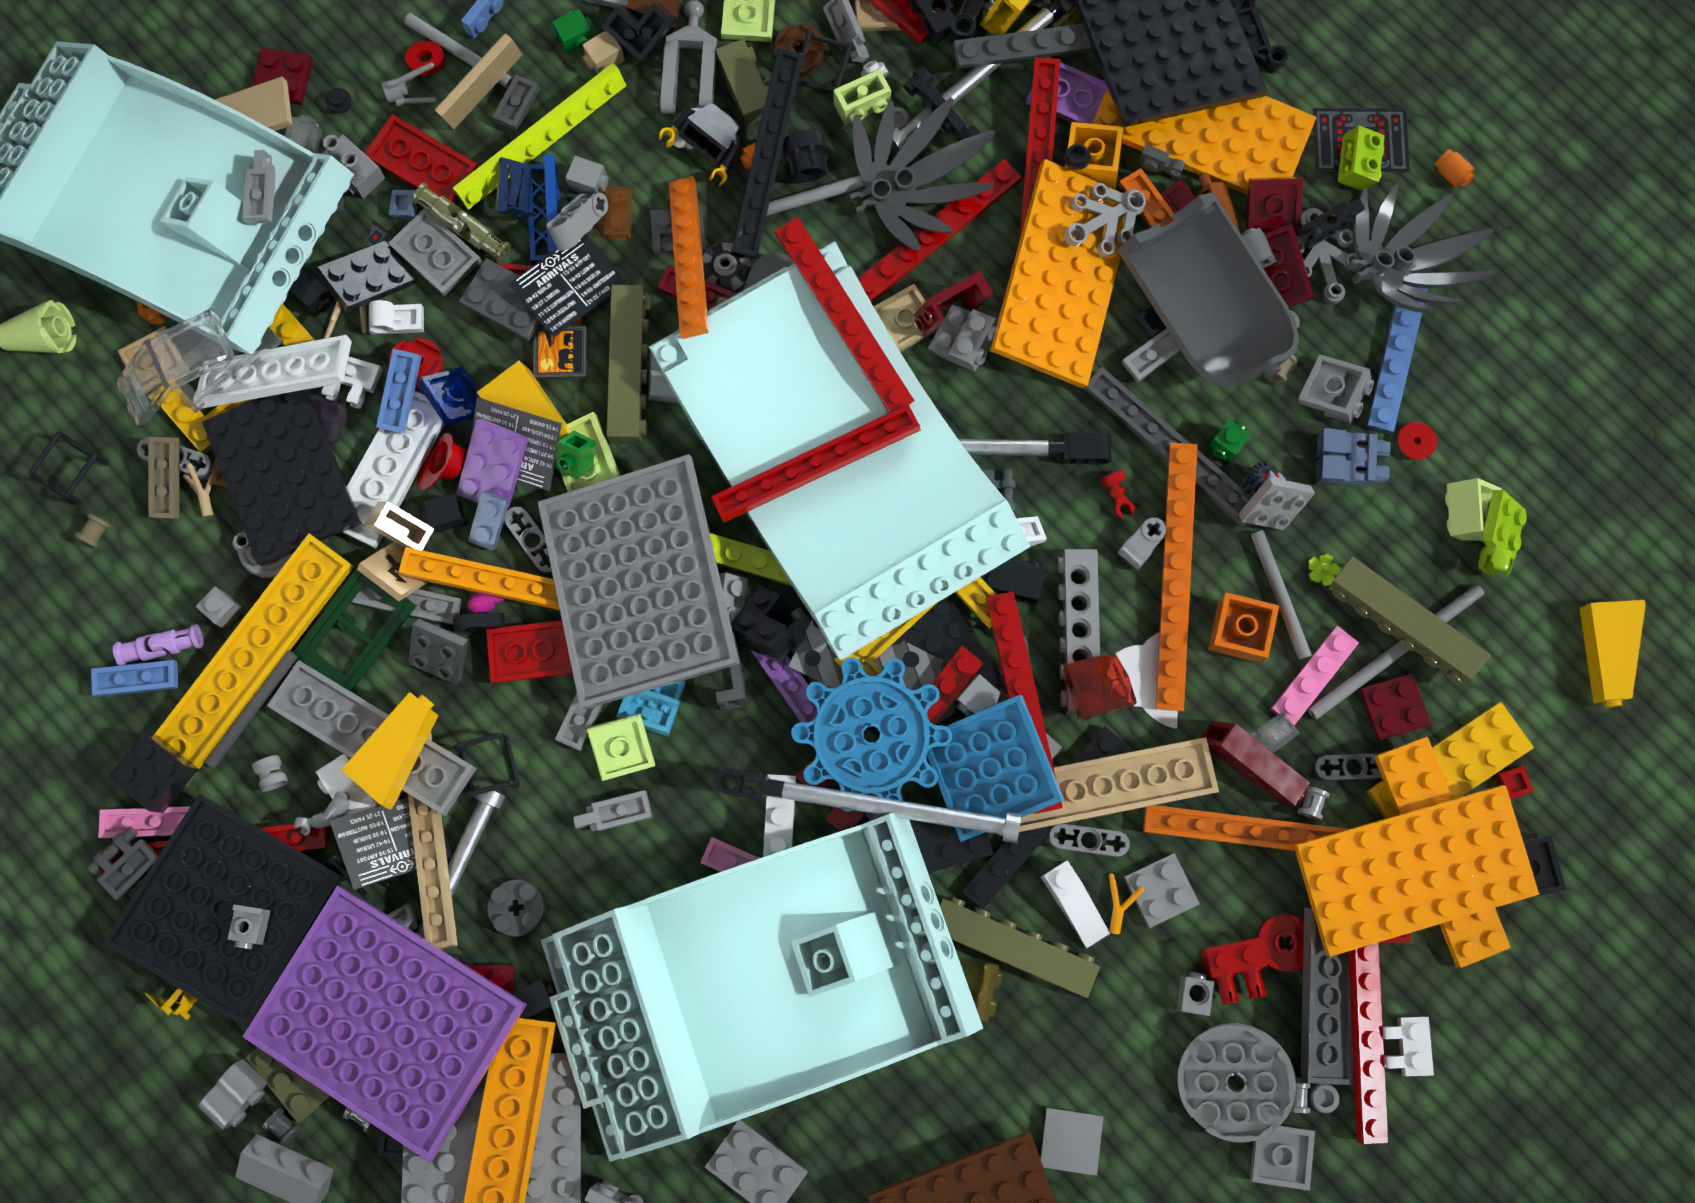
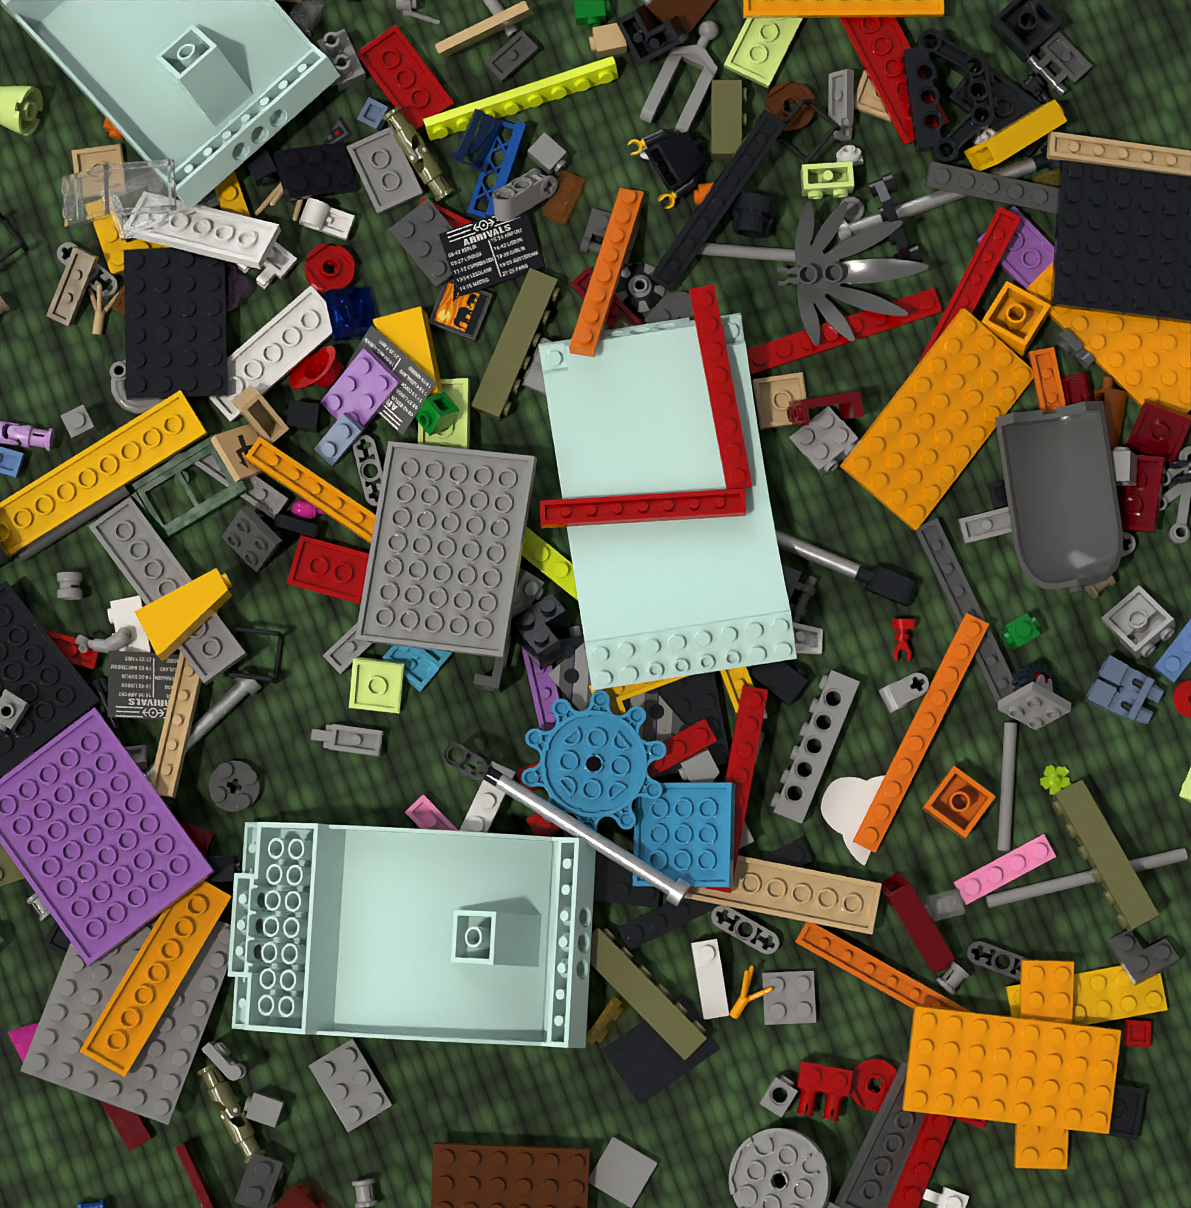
camera: 25 degrees right, 5 degrees up
light grey hinge [242,150,275,224] -> none
medium blue plate [376,349,422,434] -> none
clear red slope [1063,654,1137,722] -> none
black plate [1064,144,1091,170] -> none
light grey plant [1064,183,1146,257] -> none
dark red plate [1359,673,1431,742] -> none
none -> black sticker [602,994,720,1105]
none -> dark grey plate [1107,930,1180,986]

